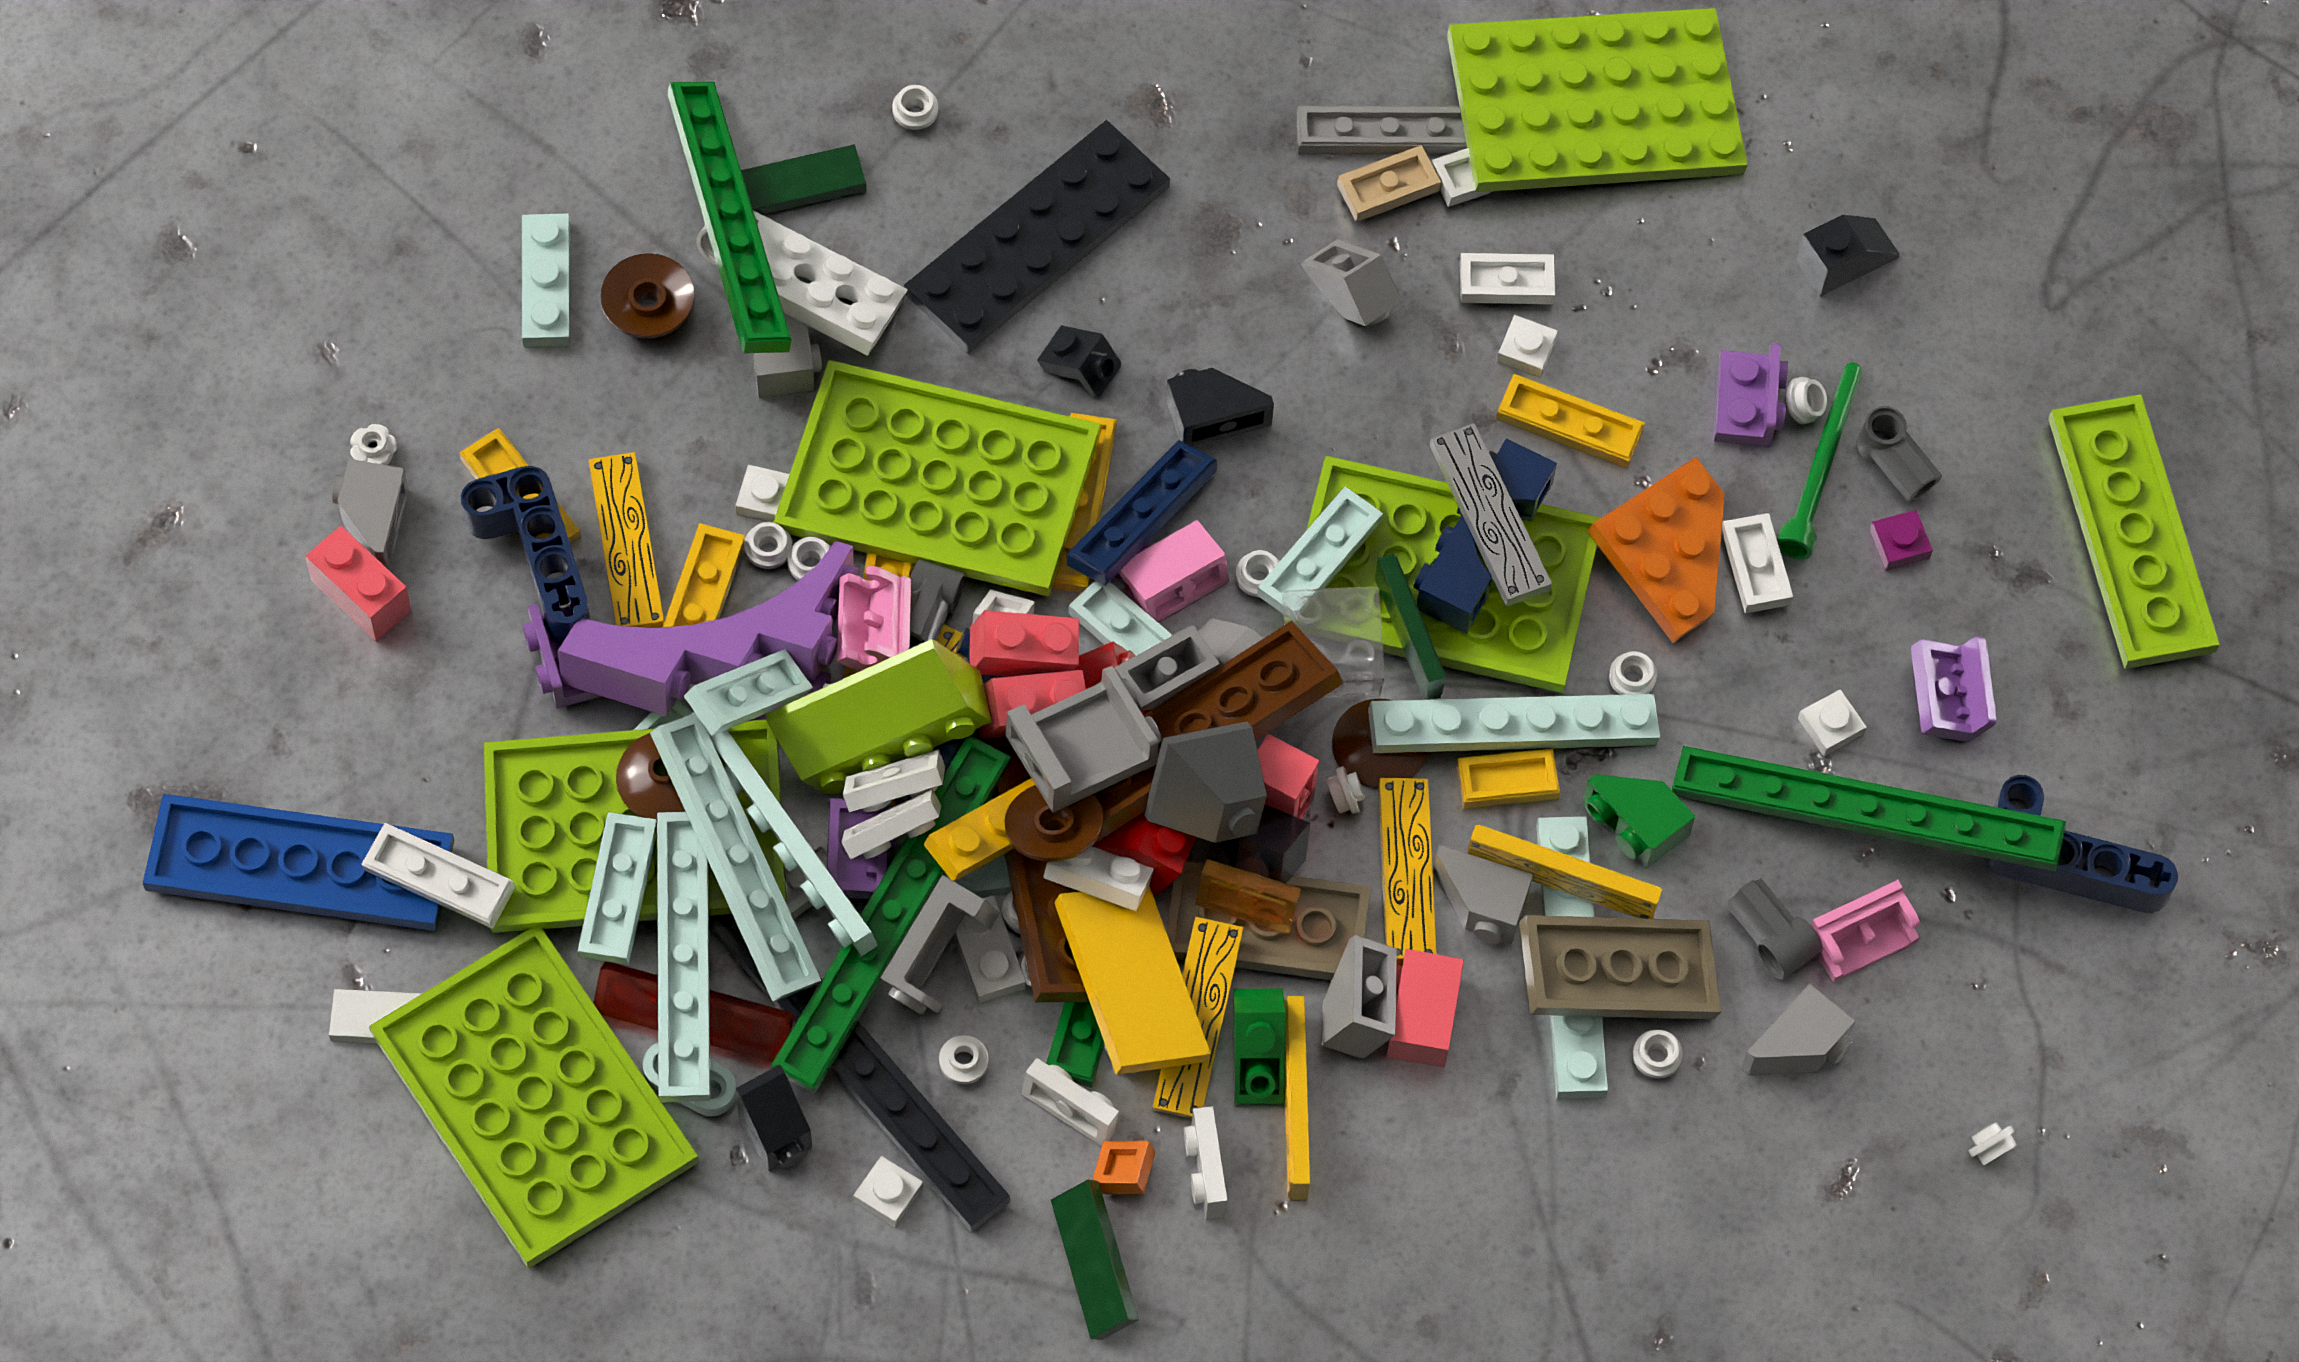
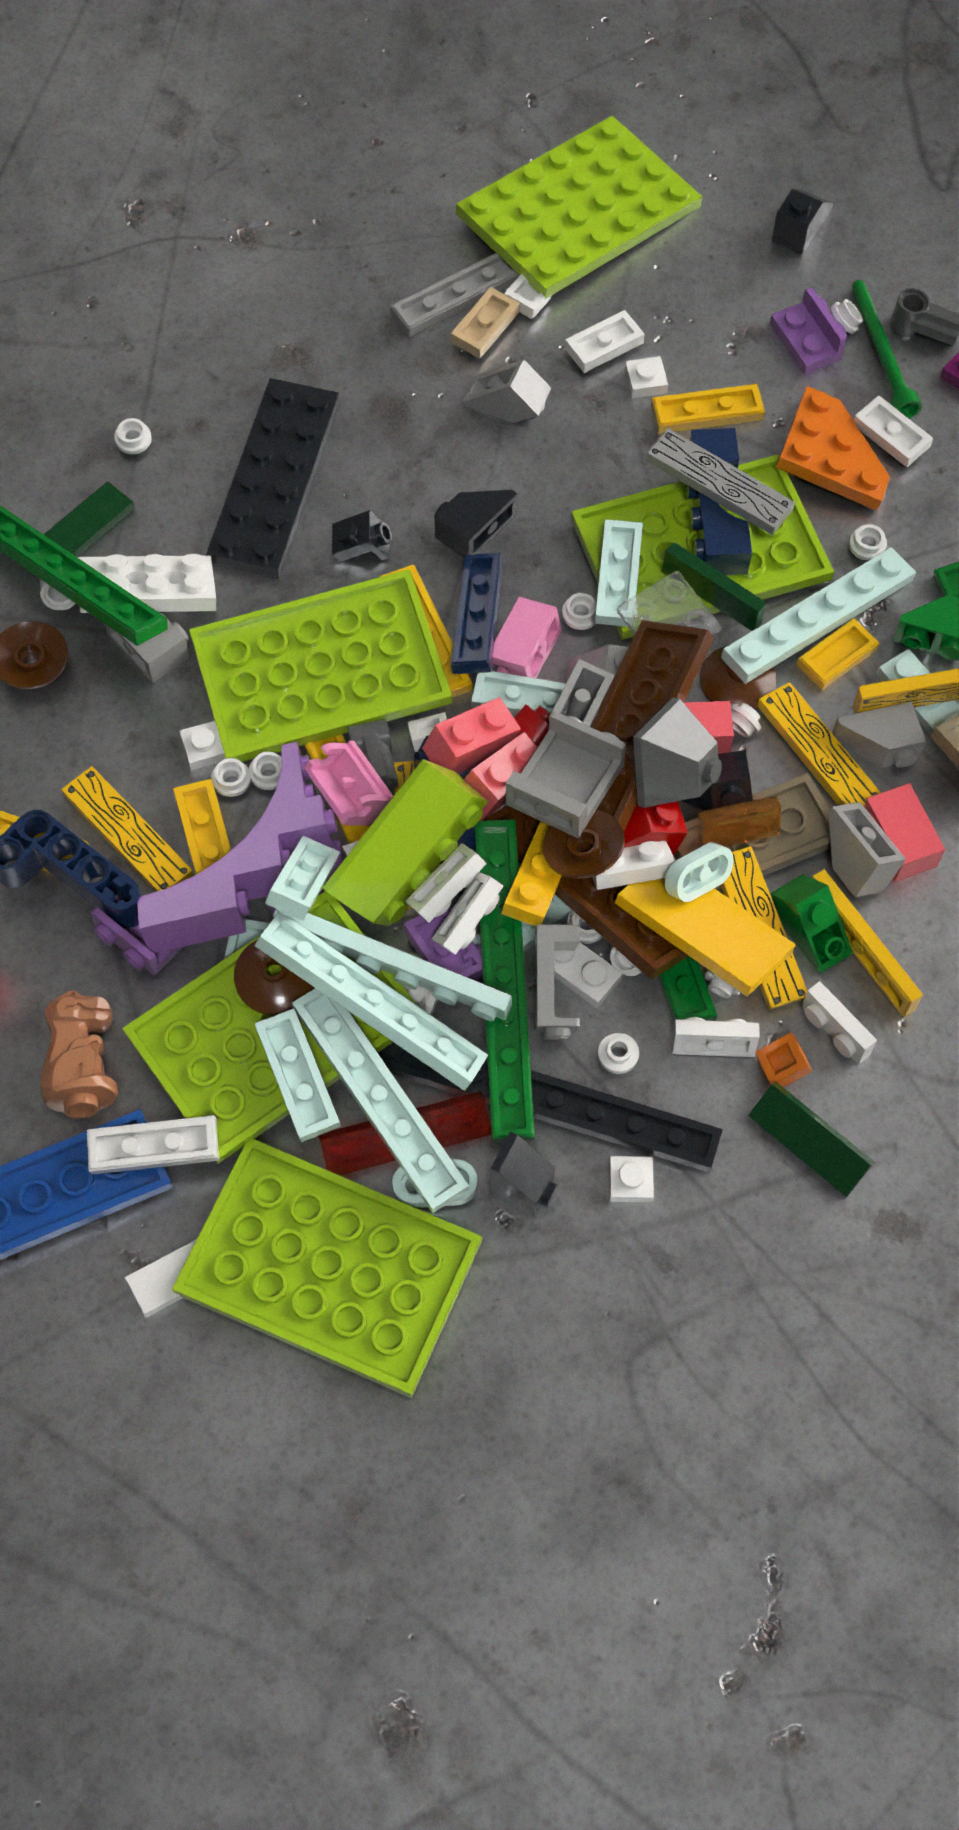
camera: 30 degrees left, 0 degrees up
none -> nougat animal [40,990,118,1119]
none -> light aqua plate [665,843,733,902]

